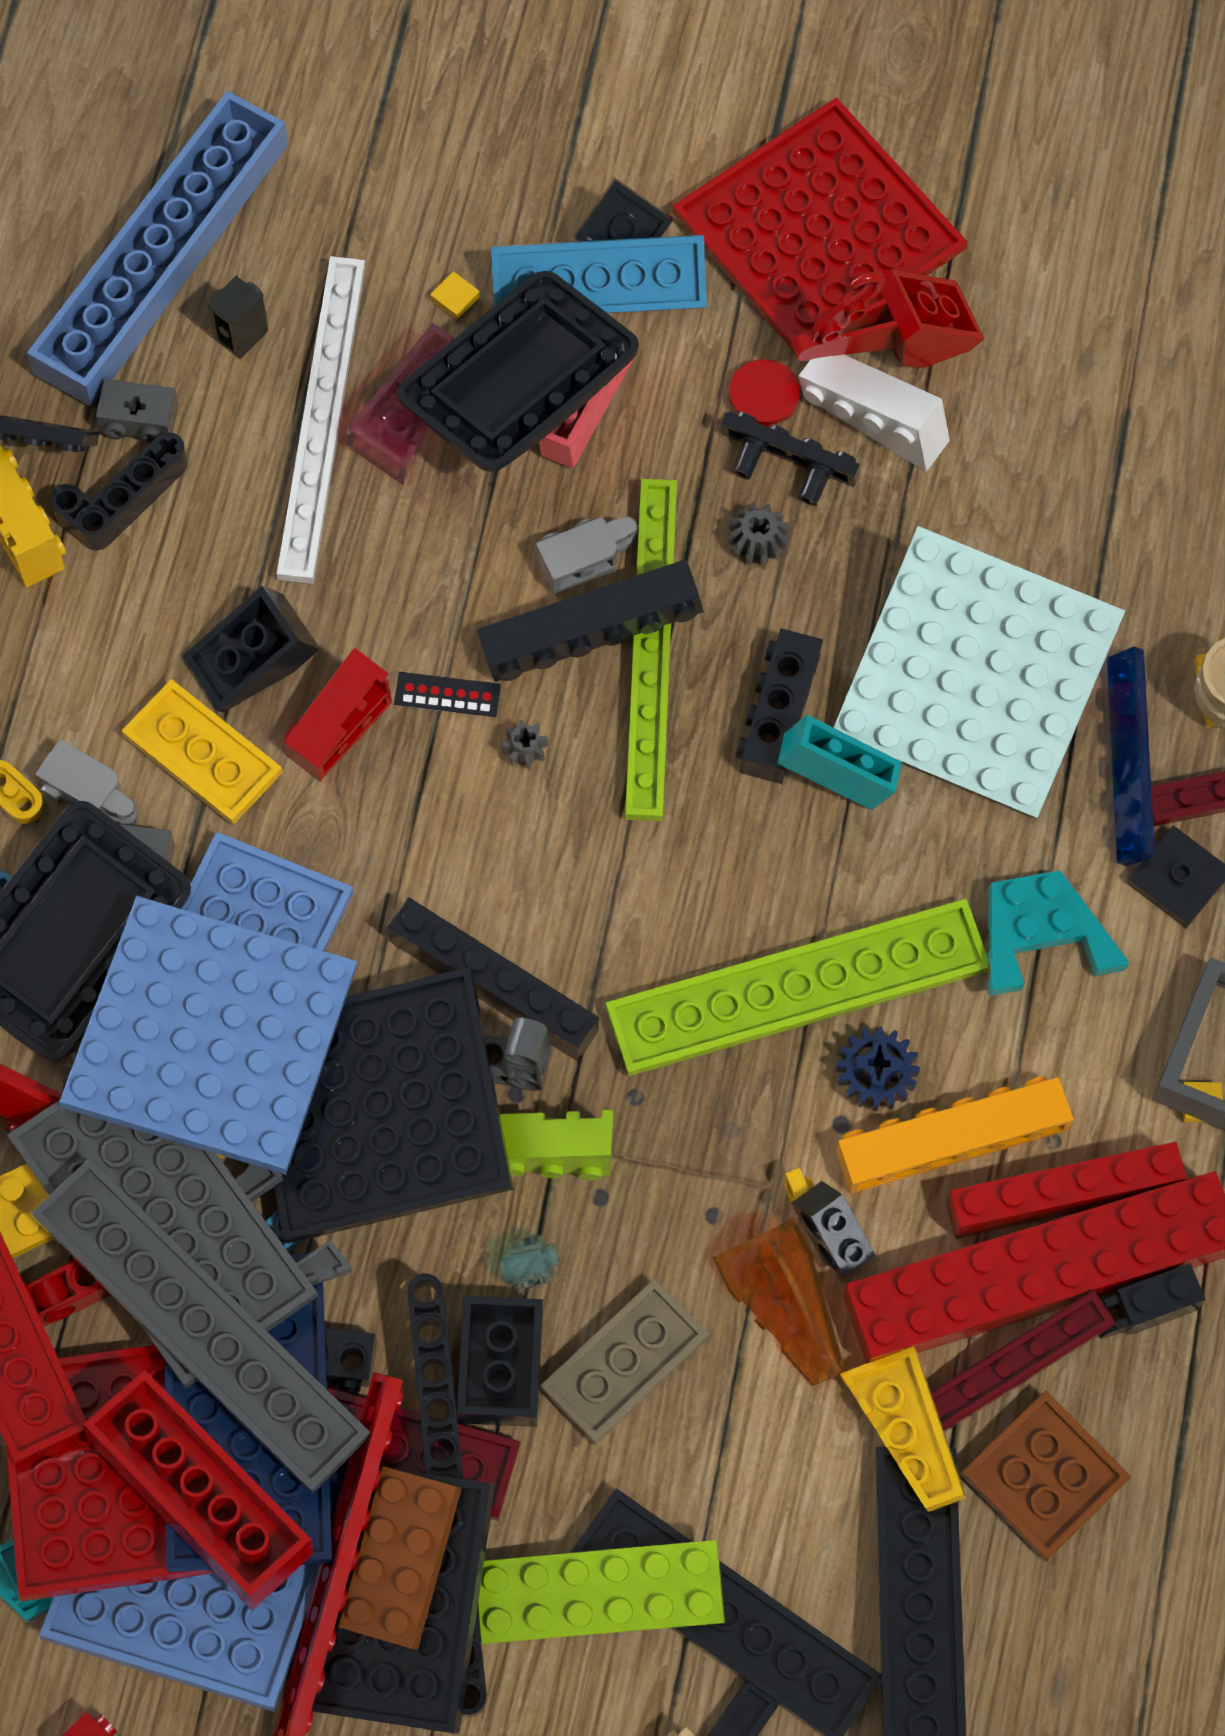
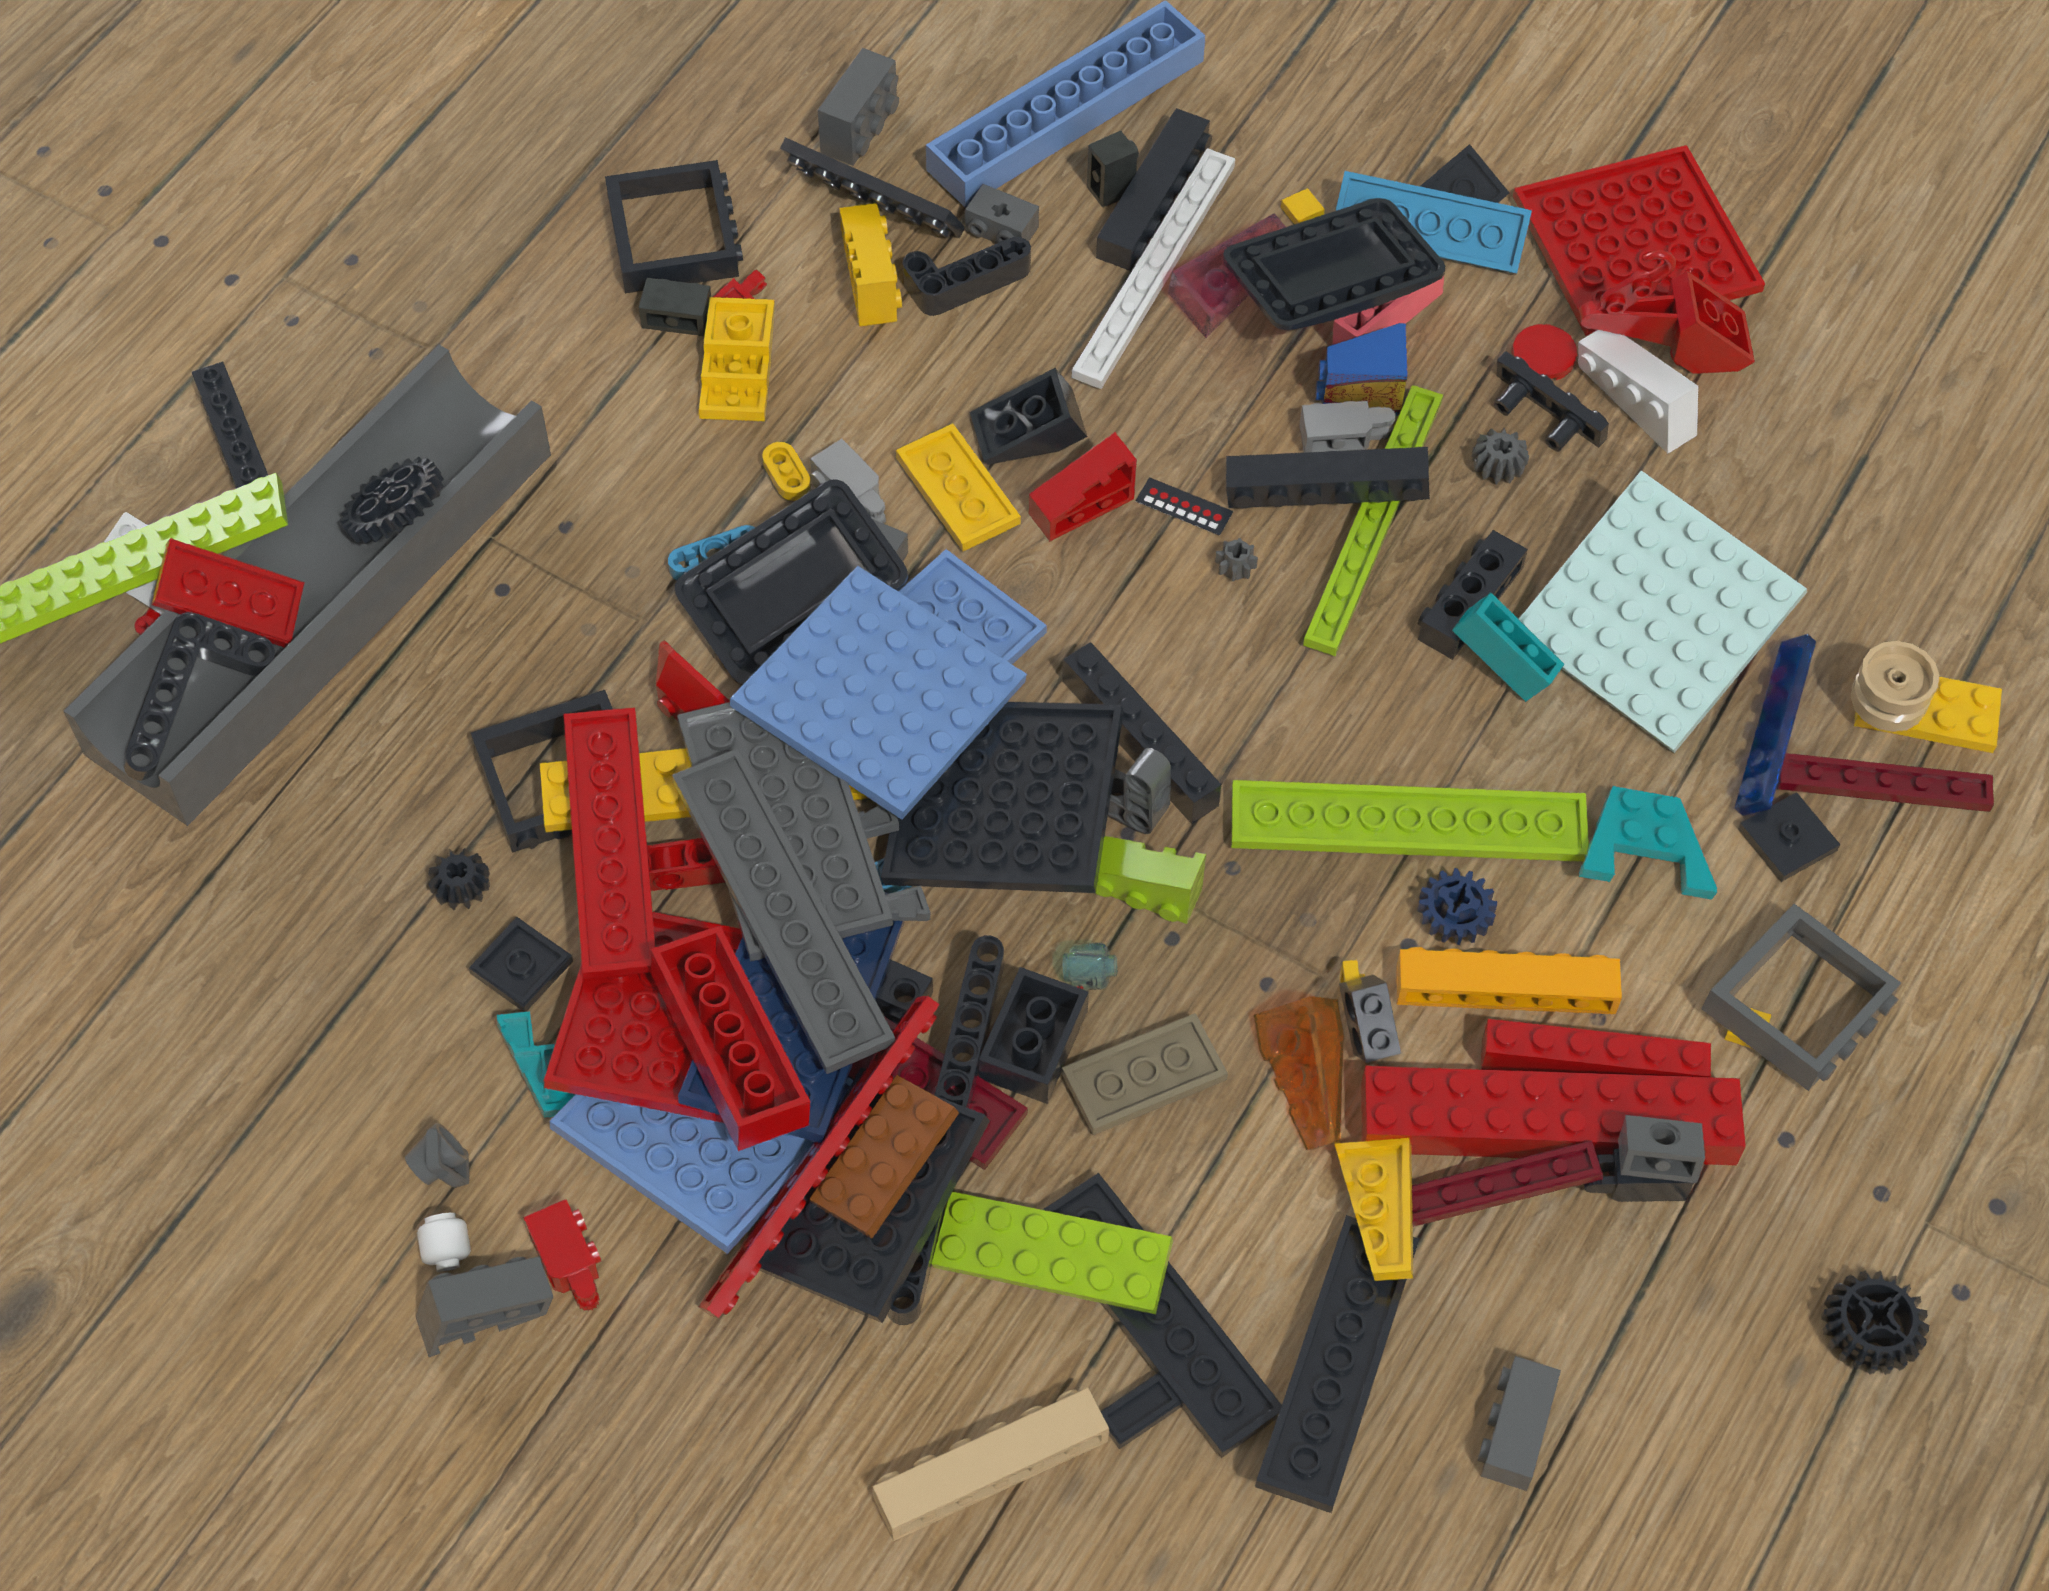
camera: 20 degrees right, 10 degrees down
dark orange plate [960,1390,1131,1562] -> none
none -> black brick [1096,108,1212,271]
none -> blue slope [1316,323,1407,416]
none -> dark grey brick [1477,1356,1561,1491]
none -> dark grey brick [1618,1115,1705,1183]

